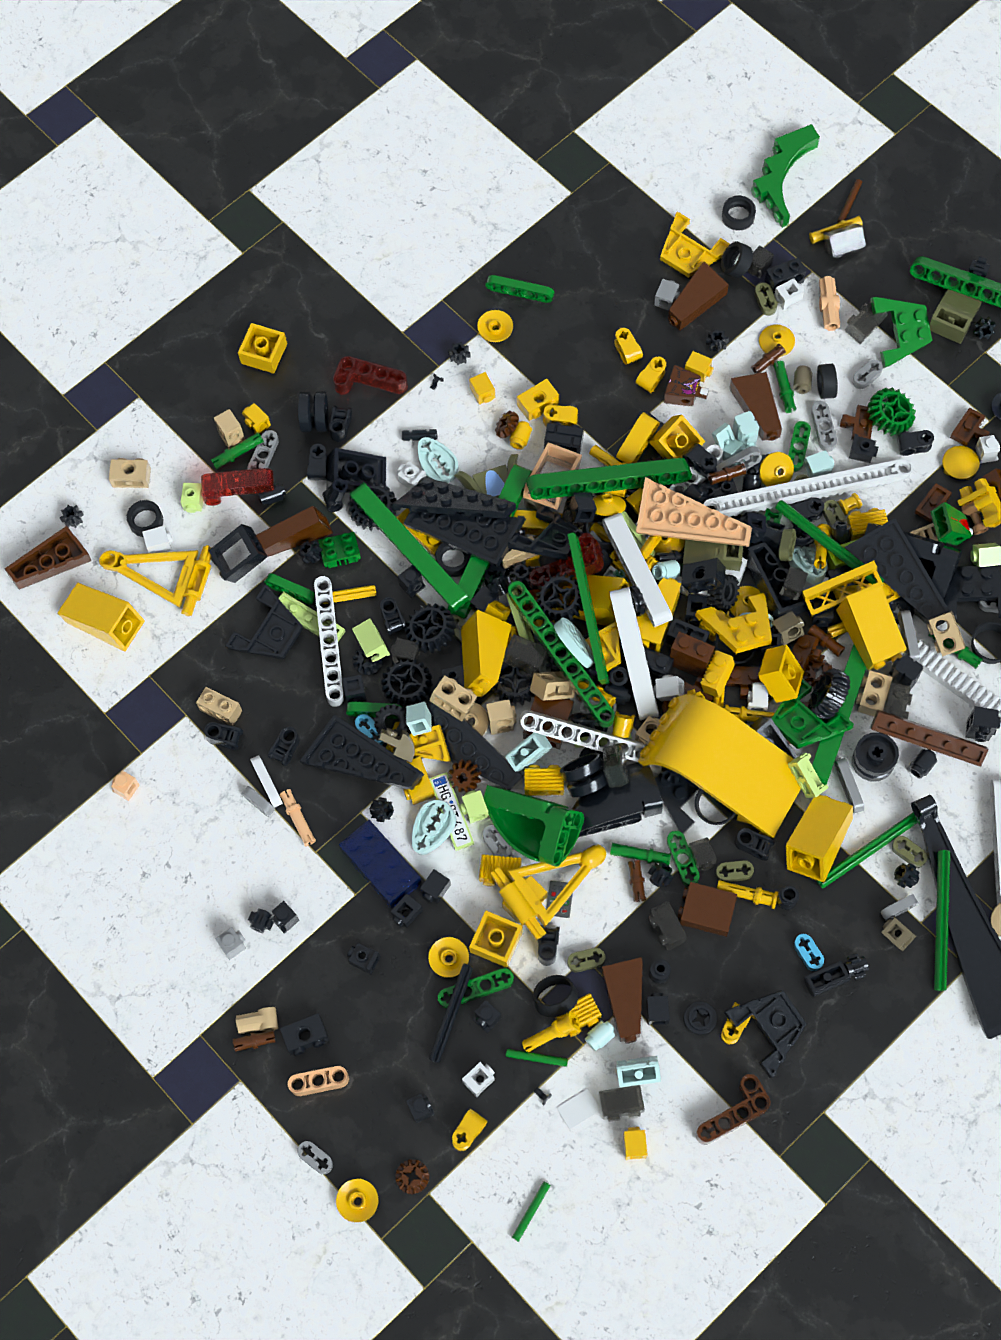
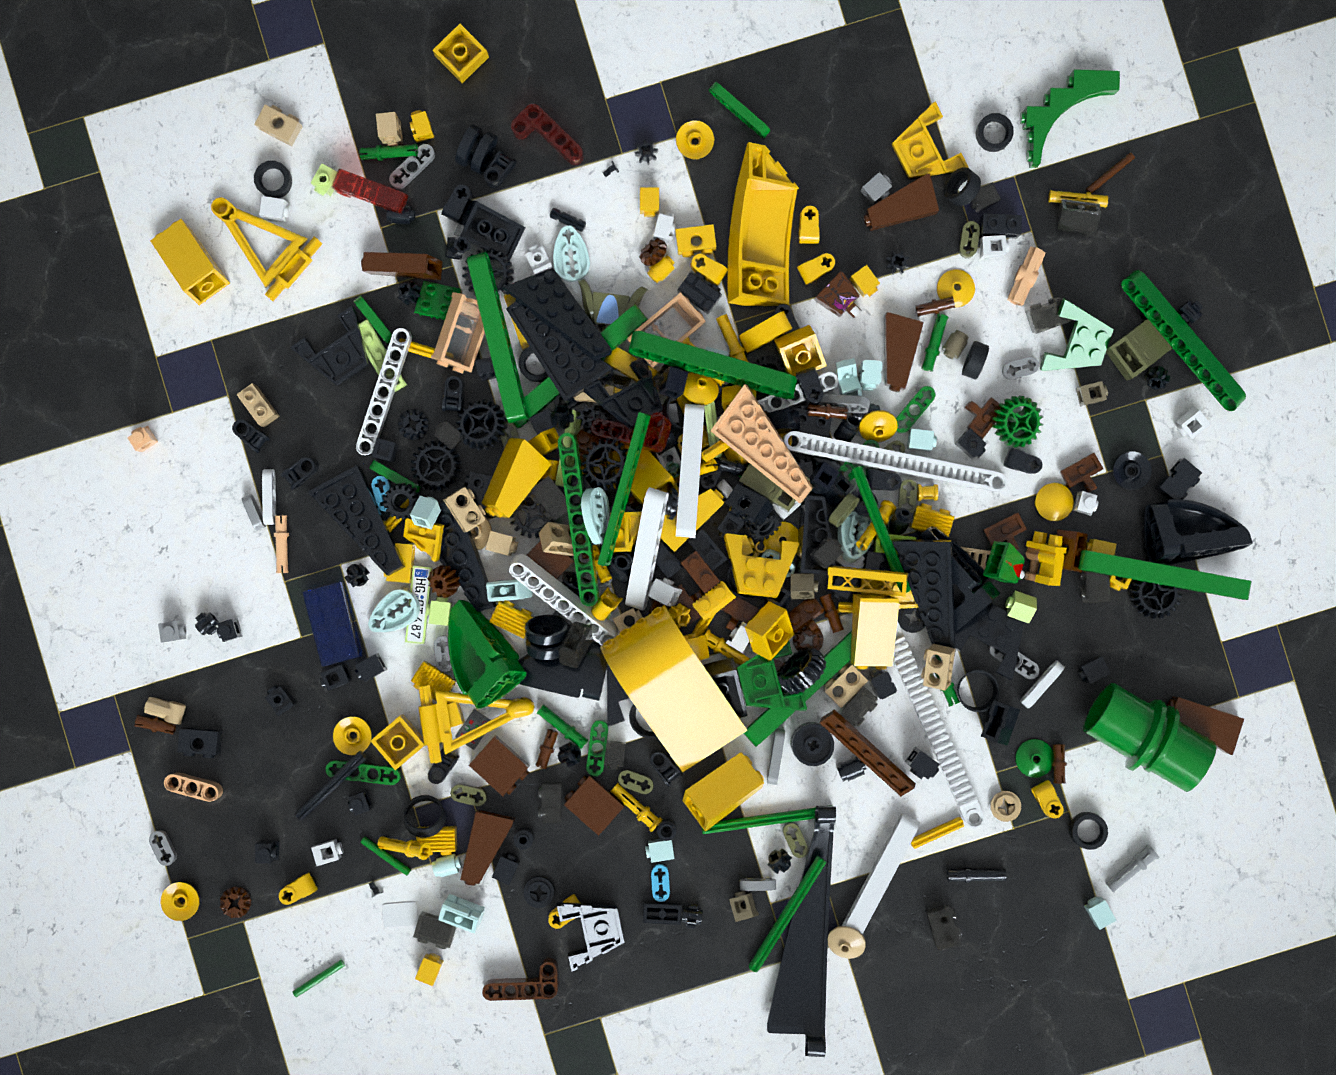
camera: 25 degrees right, 20 degrees up
reddish brown wedge [4,526,92,590] -> none
black gear [60,505,84,528] -> none
black window [209,524,268,583] -> none
yellowish green hinge [352,619,390,662] -> none
dark tan brick [378,728,415,762] -> none
light aqua brick [652,560,681,581] -> none
yellowish green hinge [788,753,828,798] -> none
light grey beam [811,401,837,452] -> none
light grey beam [898,610,920,662] -> none
none -> door [431,292,485,374]
none -> reddish brown brick [468,735,530,796]
none -> light aqua brick [645,839,674,863]
none -> white brick [653,212,677,244]
none -> yellow slope [728,142,799,306]
none -> dark tan brick [1076,381,1108,407]

